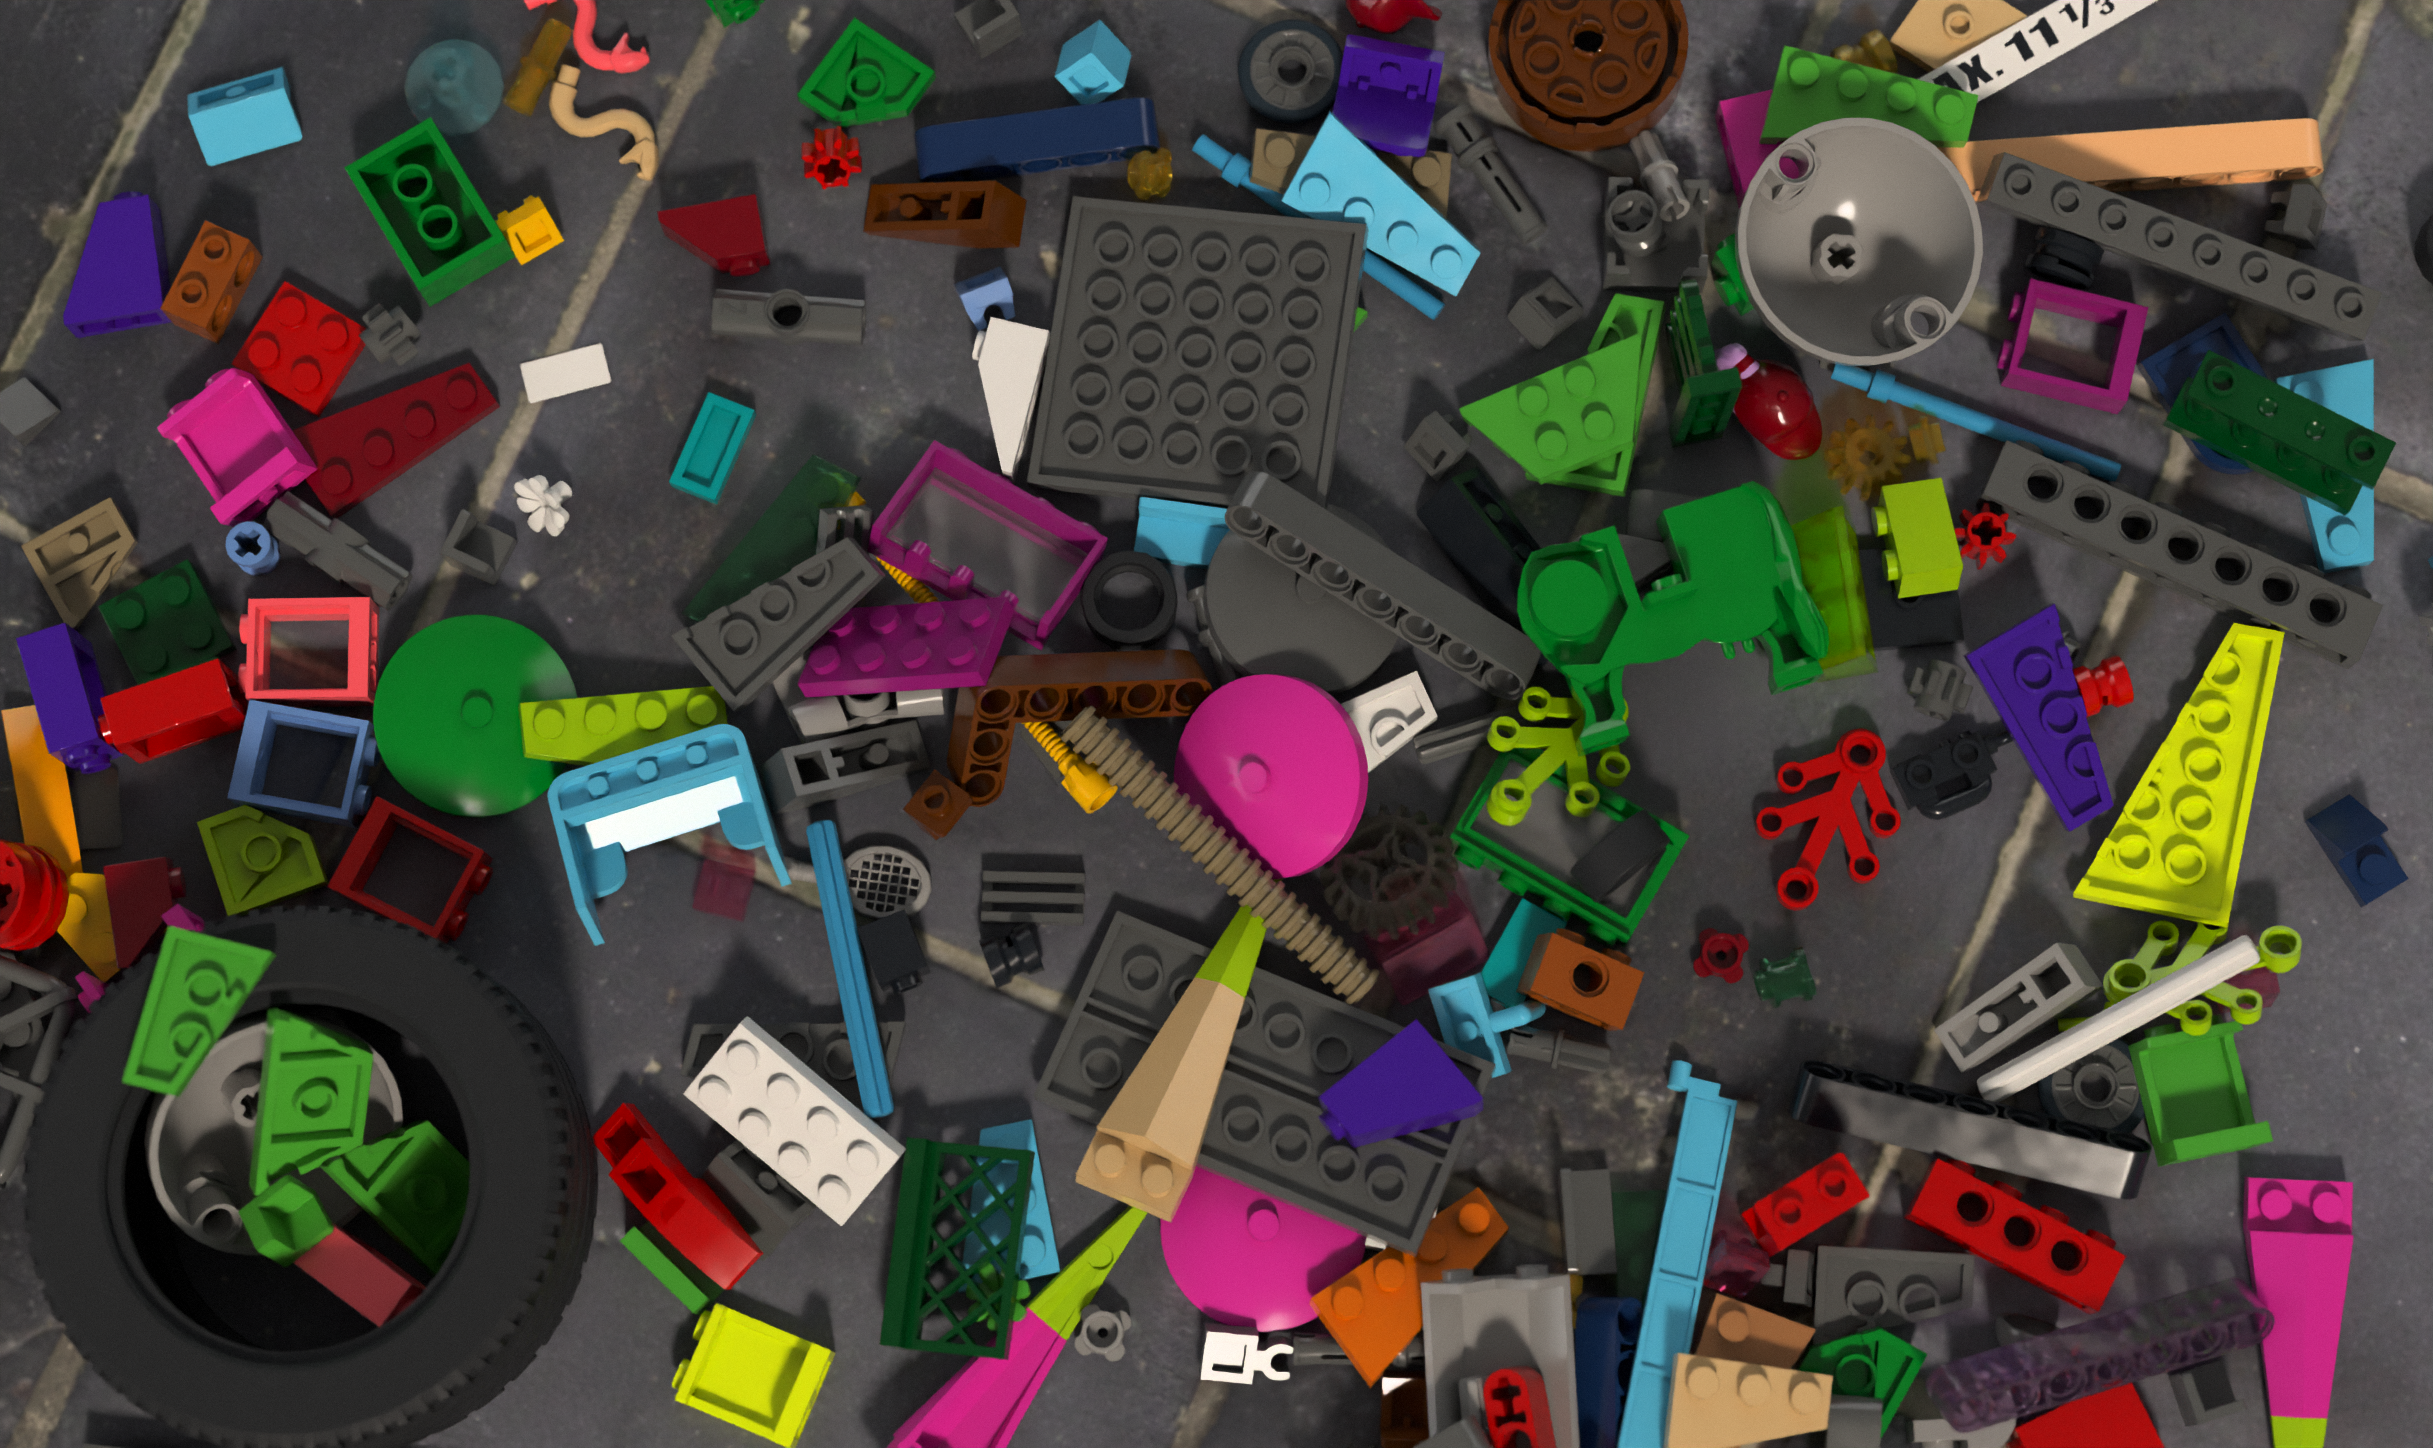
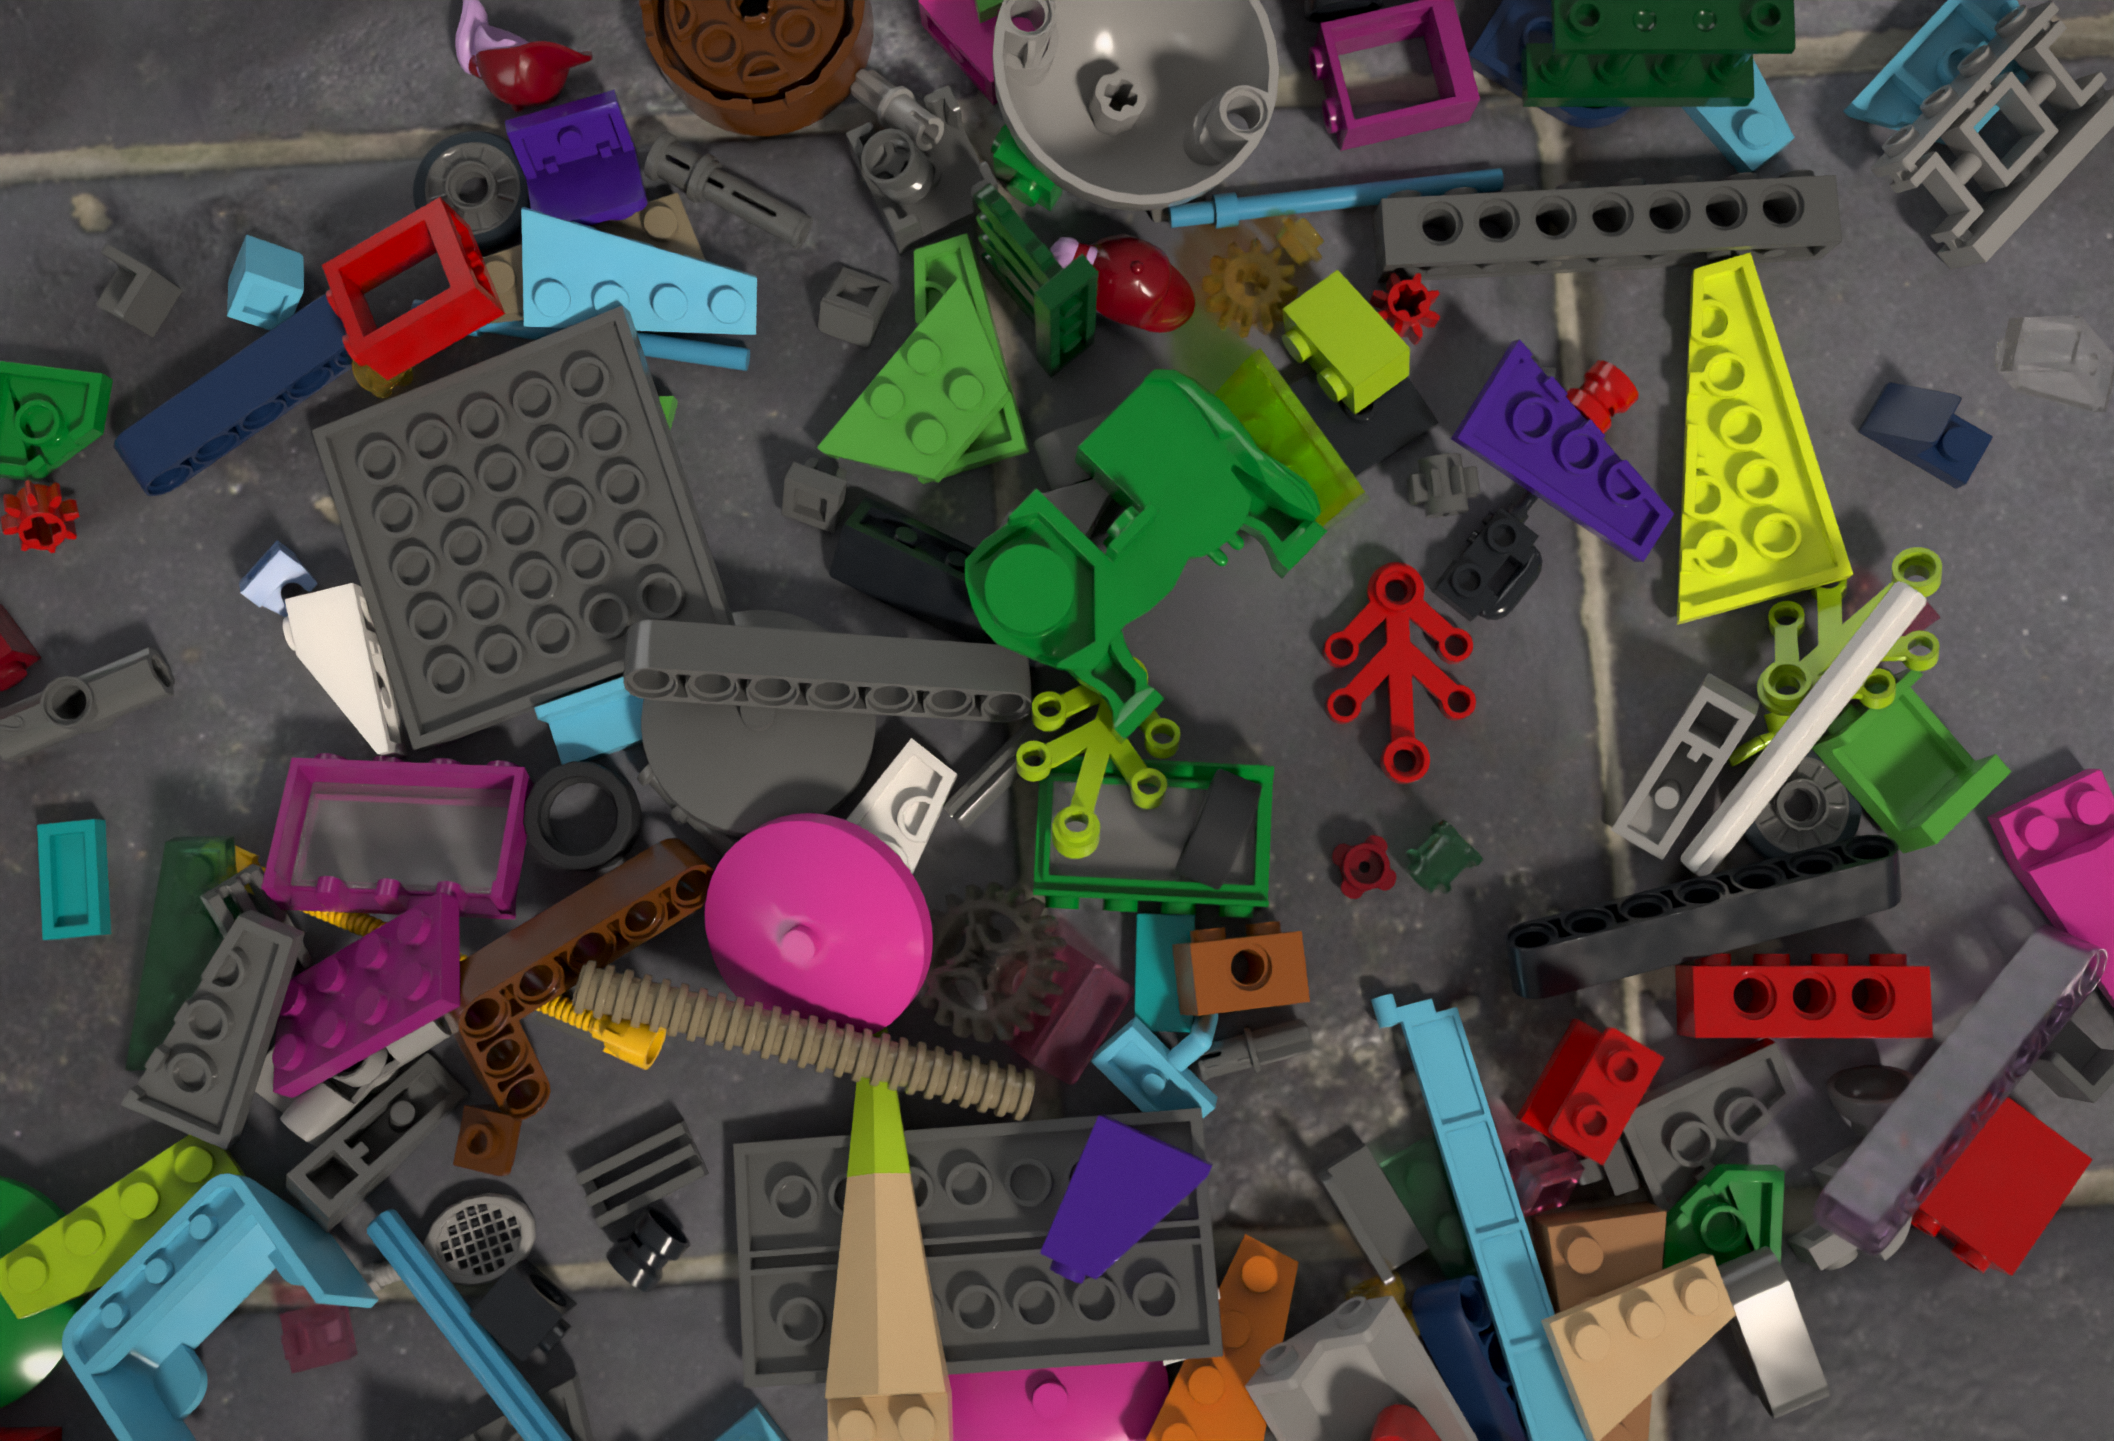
camera: 30 degrees left, 5 degrees up
reddish brown slope [863,180,1027,249] -> none
none -> red window [322,197,505,381]

